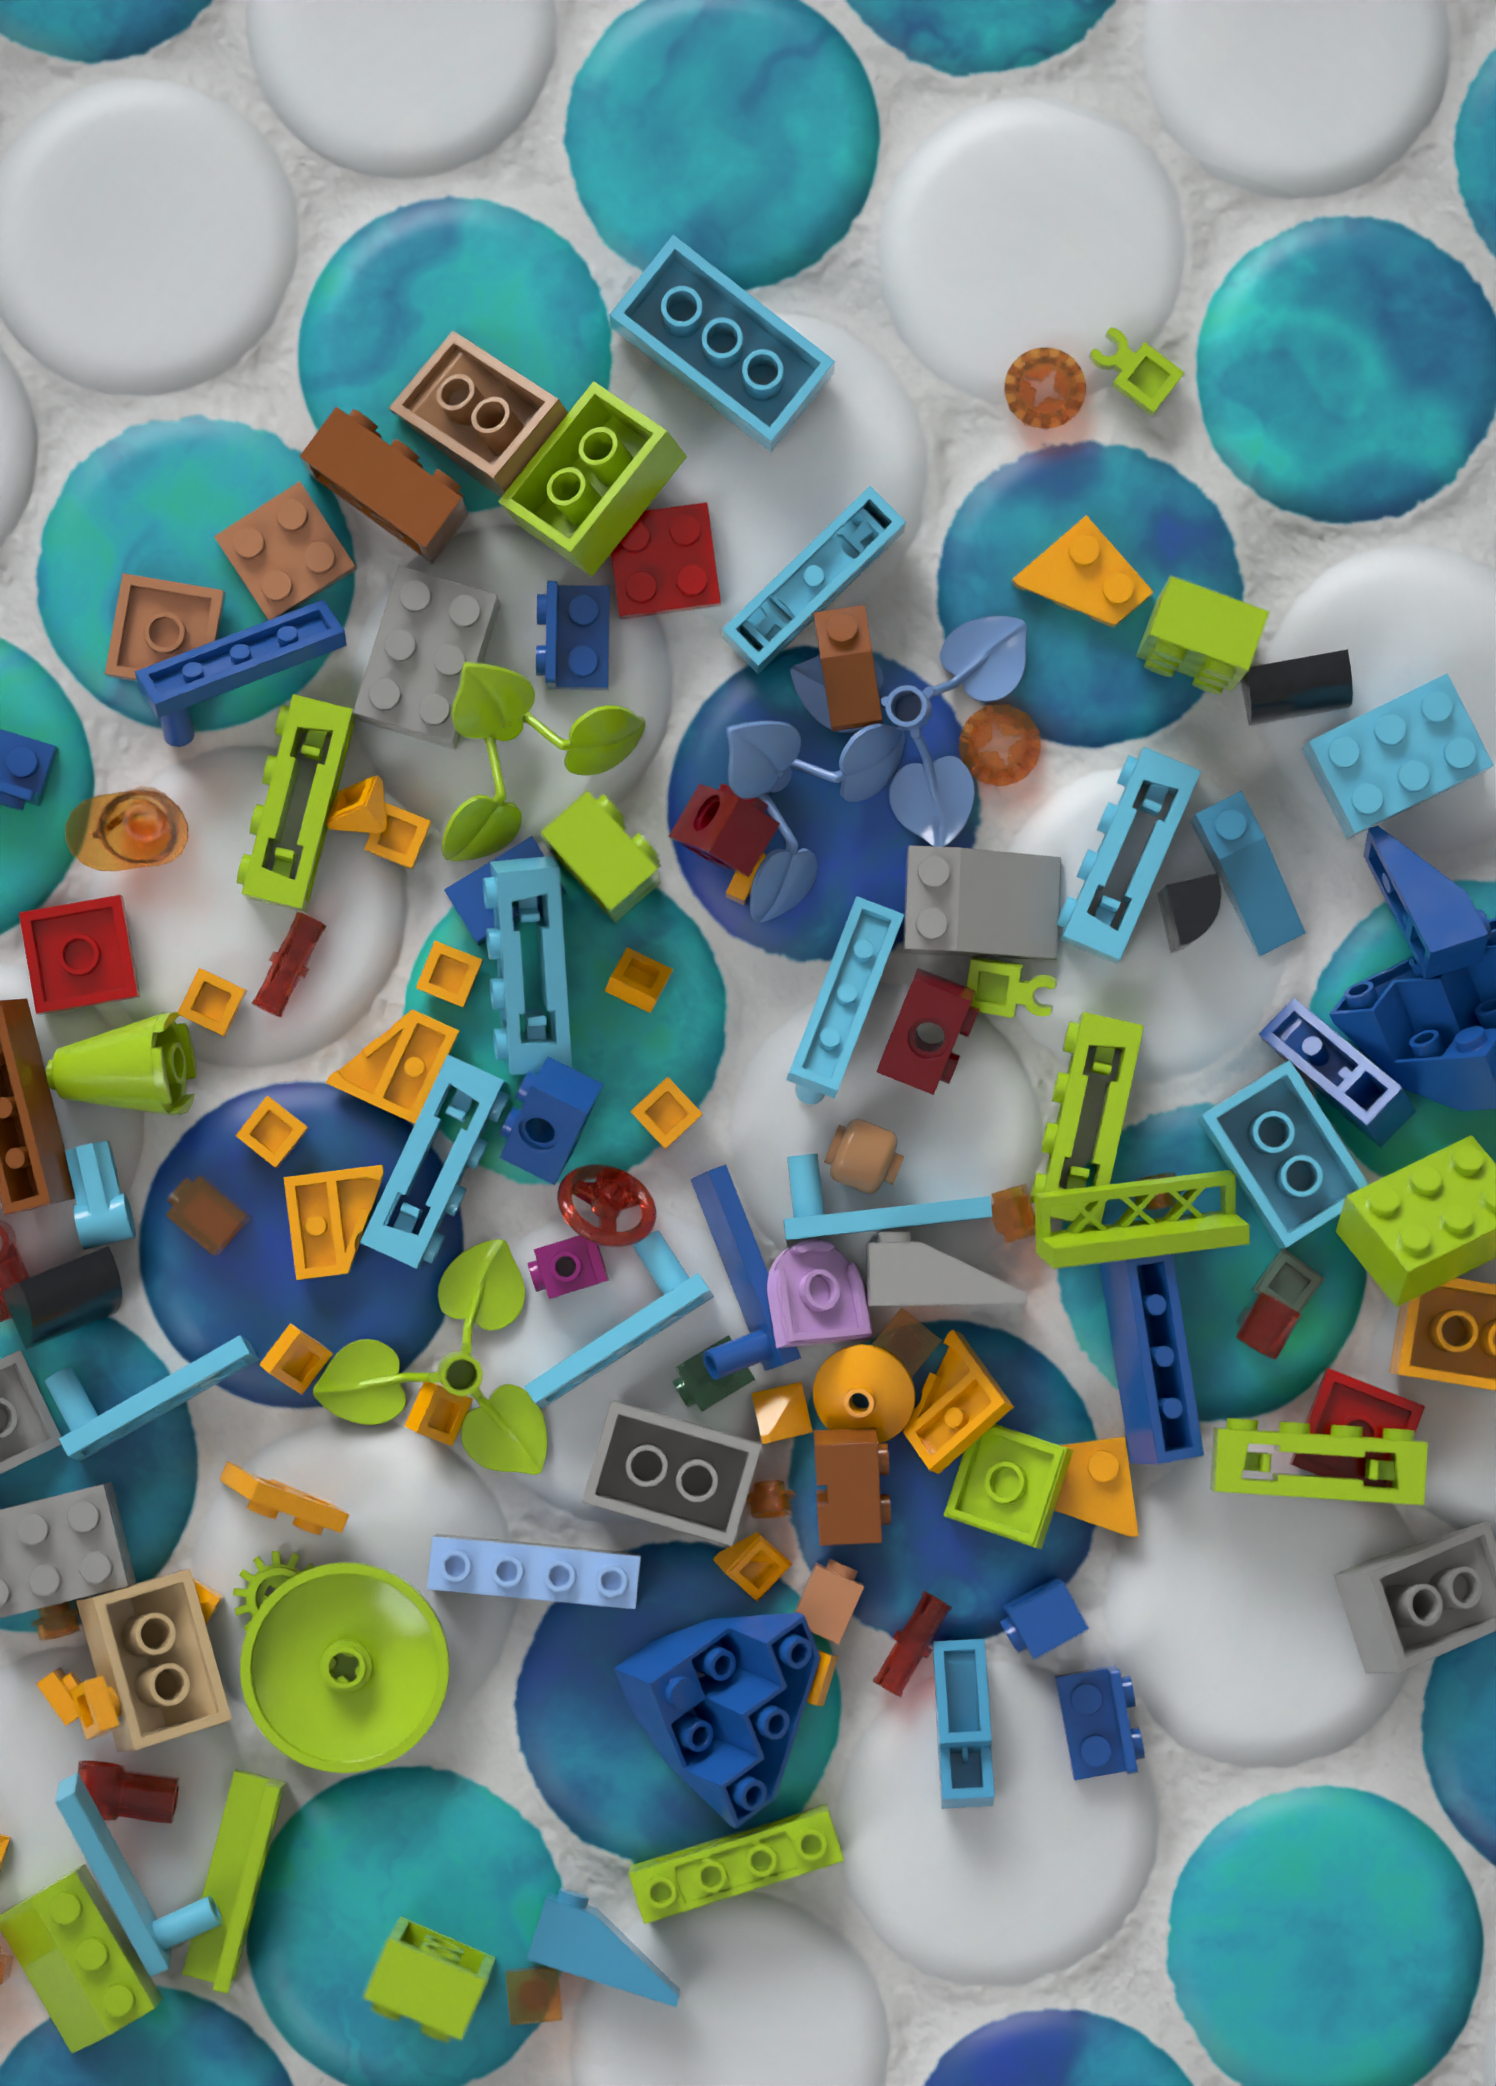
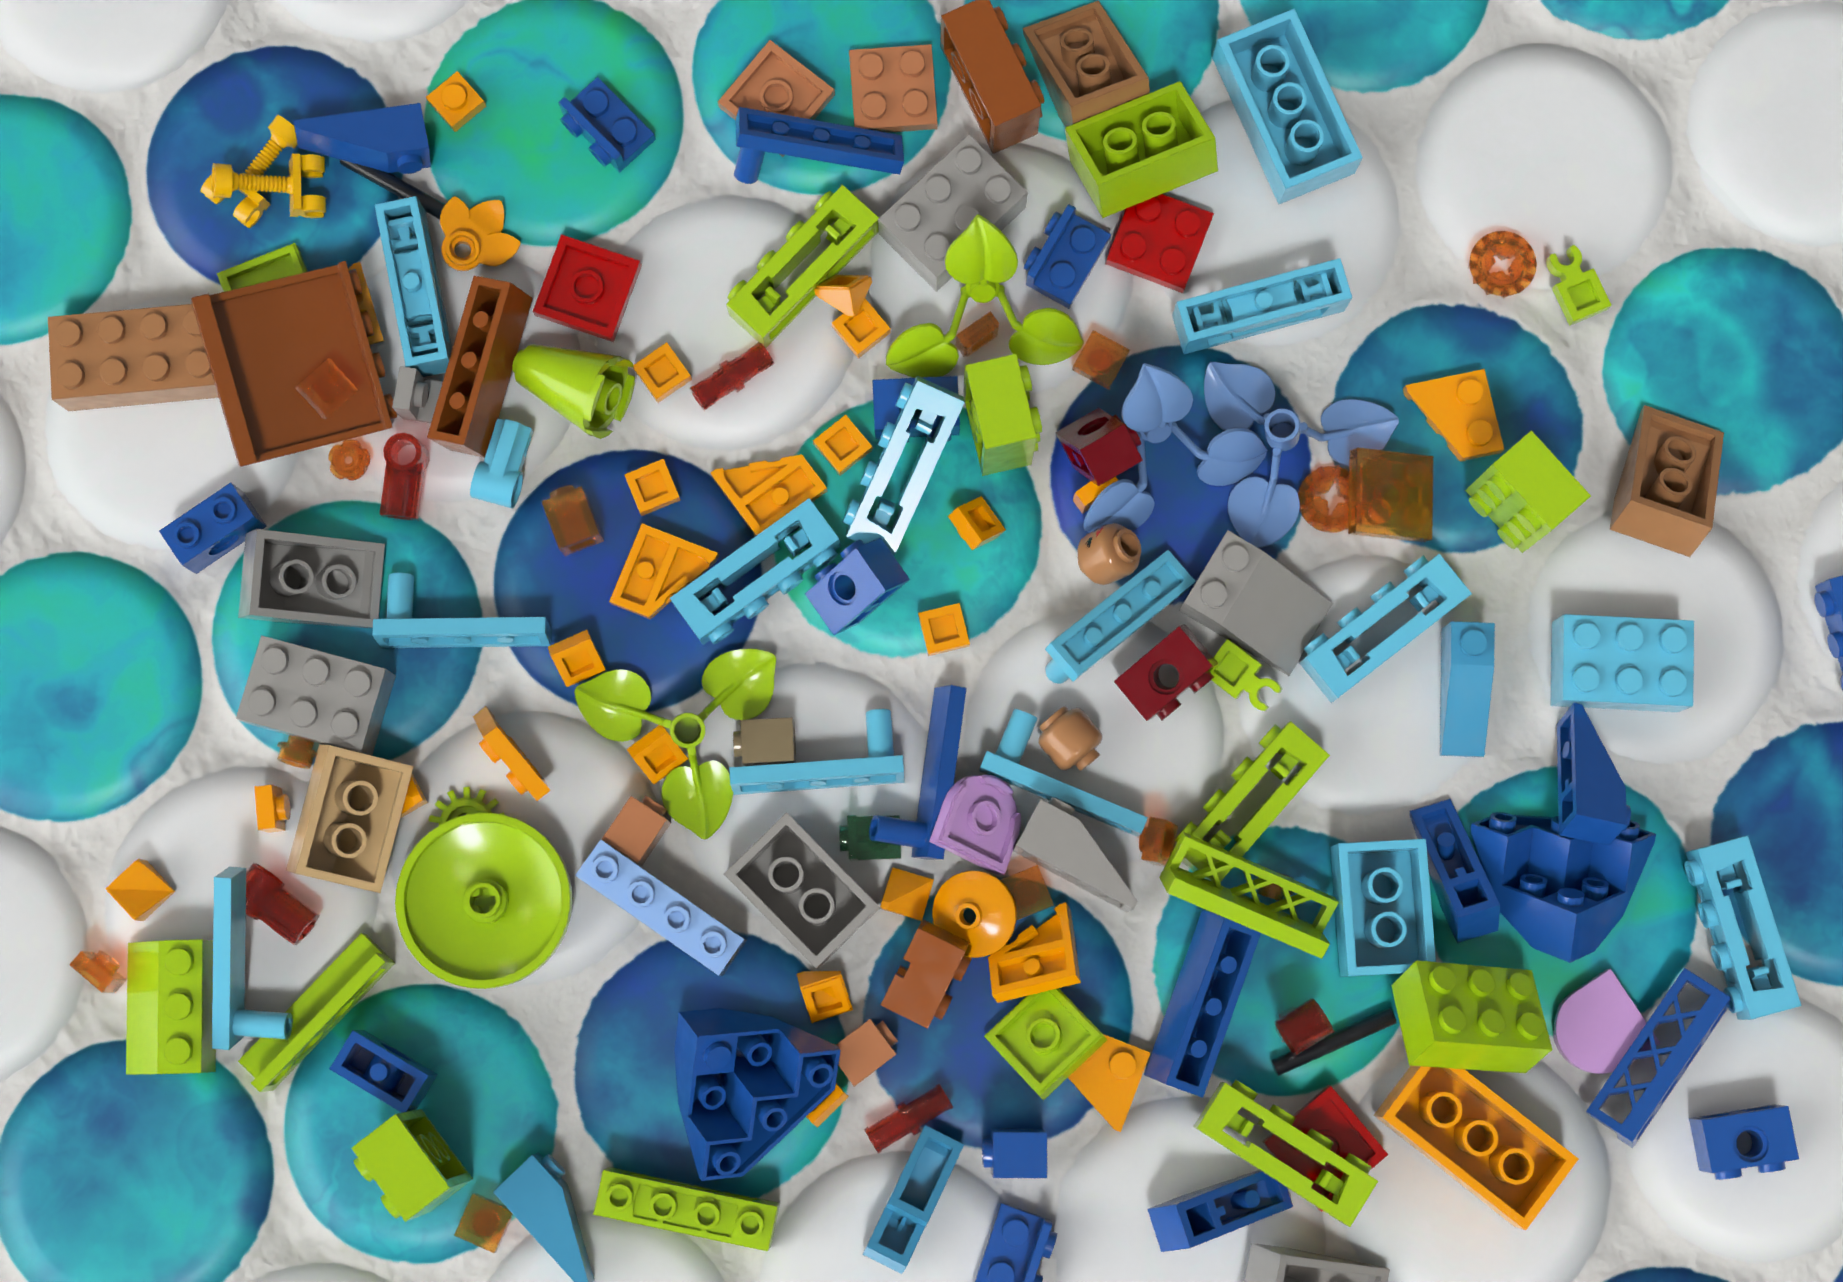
camera: 30 degrees right, 5 degrees down
black brick [1,1246,122,1350] -> none
clear orange piece [65,786,188,871] -> none
light orange plate [71,1675,121,1740] -> none
magenta brick [527,1231,609,1299] -> none
clear red piece [557,1164,657,1247] -> none
clear orange plate [746,1480,796,1519] -> none
dark orange slope [814,605,883,732] -> none
black brick [1157,873,1221,953] -> none
black brick [1241,649,1353,726] -> none
sand green tile [1251,1248,1325,1320] -> none
none -> blue brick [329,1030,438,1113]
none -> nougat brick [602,795,671,866]
none -> dark tan brick [733,717,796,766]
none -> clear orange tile [955,311,999,357]
none -> clear orange plate [1072,330,1130,390]
none -> medium nougat head [1077,523,1141,585]
none -> blue slope [1147,1170,1293,1252]
none -> black bar [1270,1007,1397,1076]
none -> clear orange plate [1348,447,1433,542]
none -> medium nougat slope [1610,405,1724,557]

